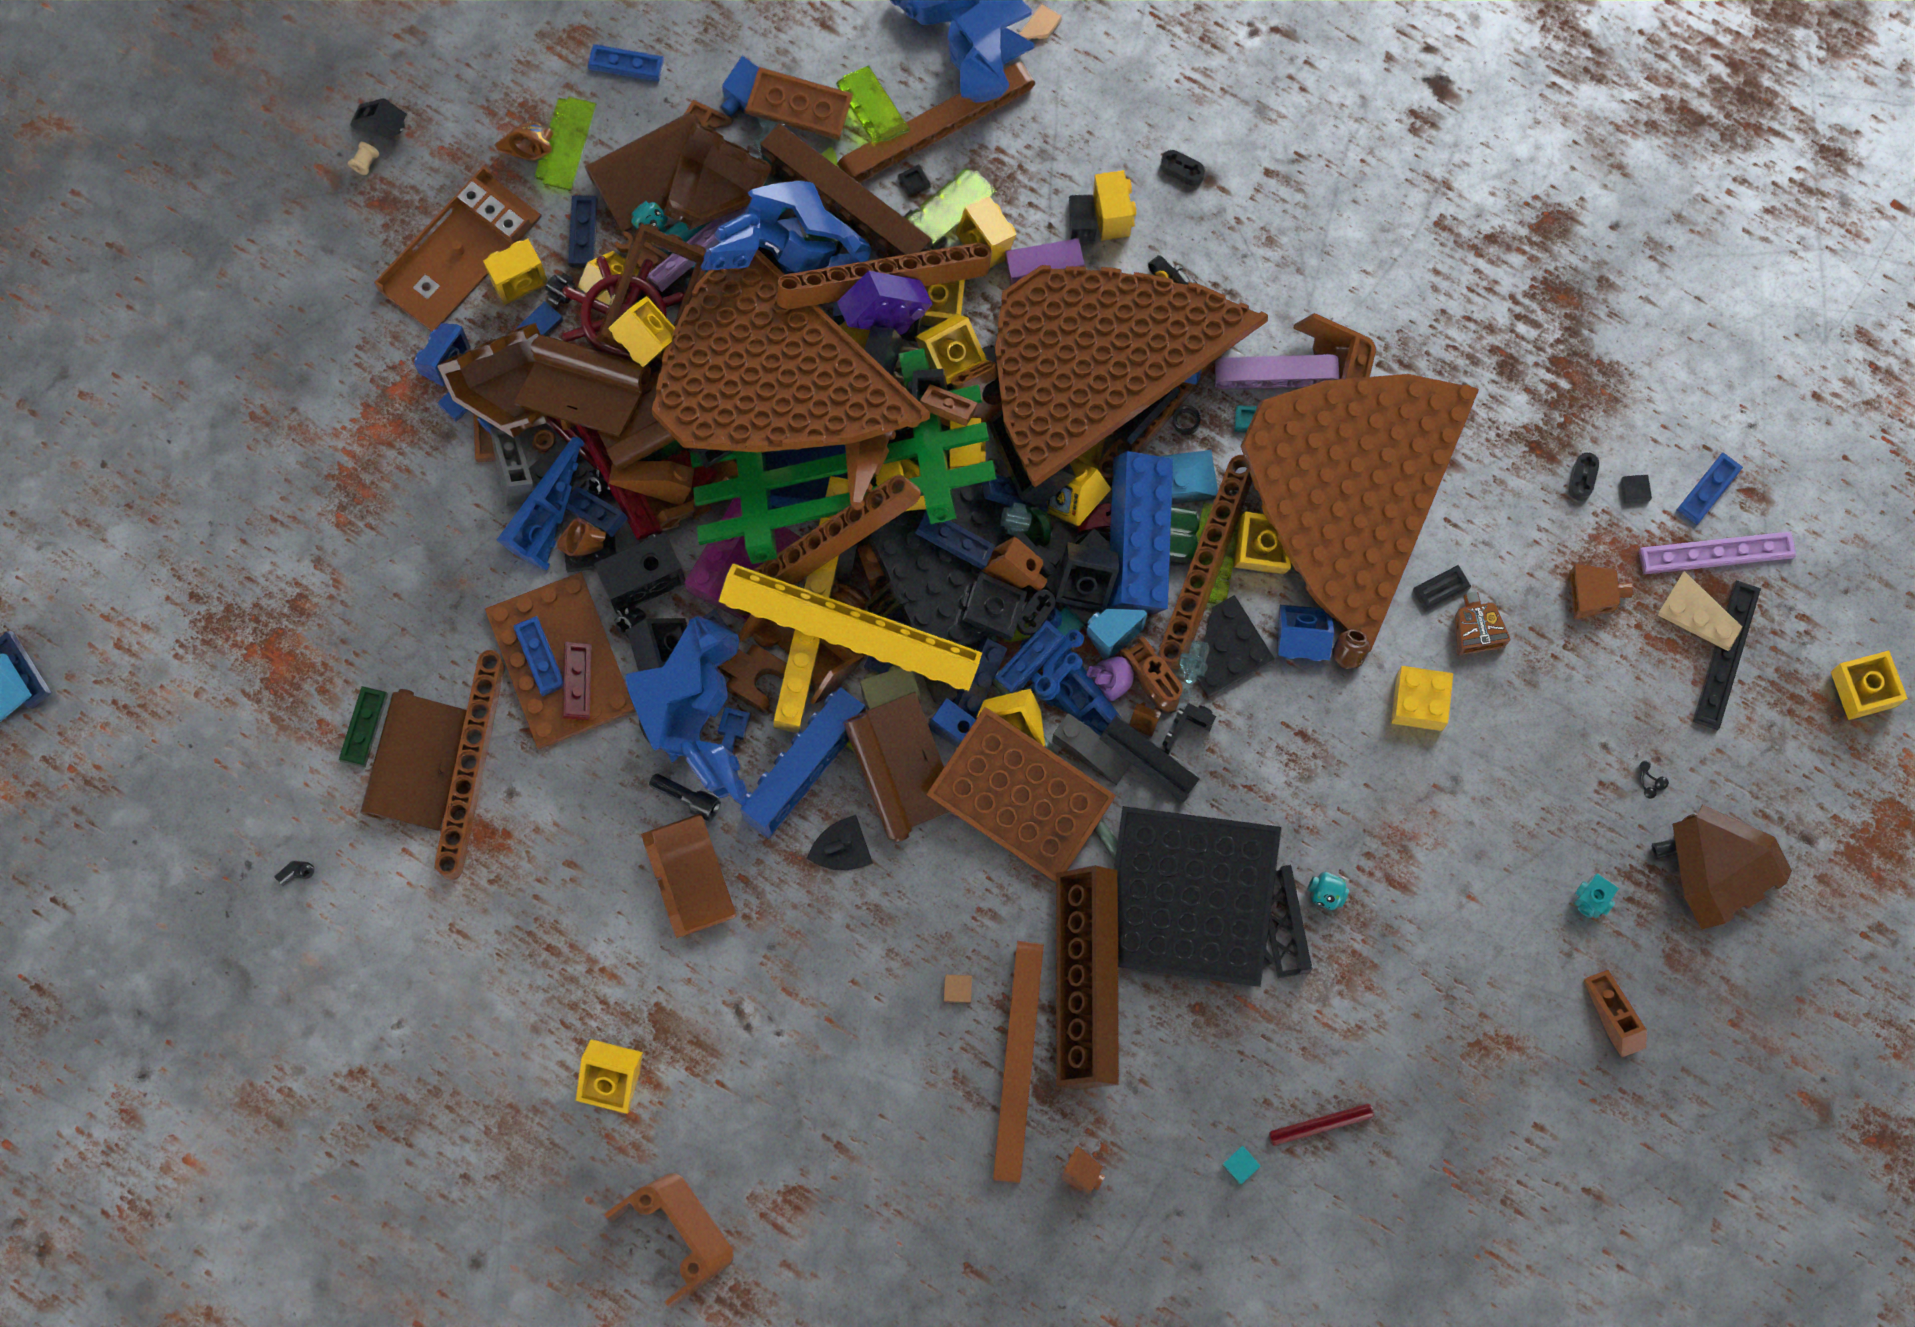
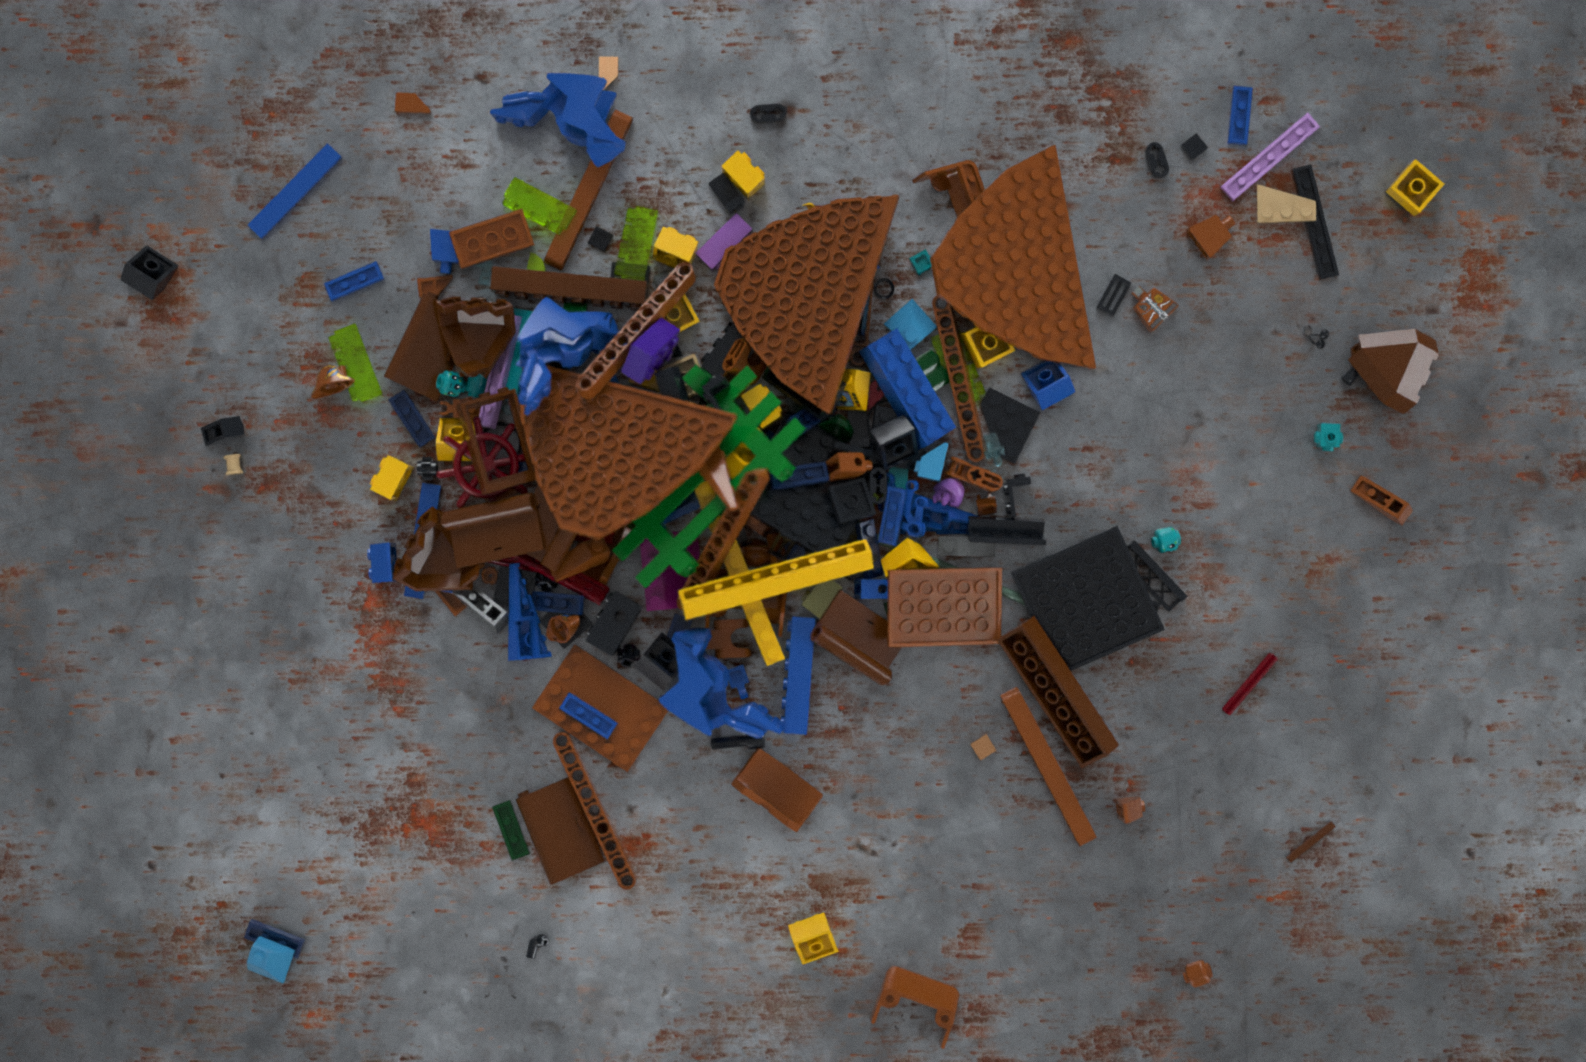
camera: 30 degrees left, 15 degrees up
dark orange piece [374,166,542,332] -> none
dark red tile [562,642,591,720] -> none
yellow slope [608,296,675,367] -> none
black shield [807,815,873,871] -> none
yellow slope [915,314,987,384] -> none
dark orange plate [920,384,977,426] -> none
clear light blue gear [1001,502,1032,535] -> none
black connector [1148,255,1197,285] -> none
lavender beam [1215,355,1339,389] -> none
teal tile [1222,1145,1261,1185] -> none
reddish brown head [1332,629,1370,669] -> none
yellow brick [1391,666,1453,731] -> none

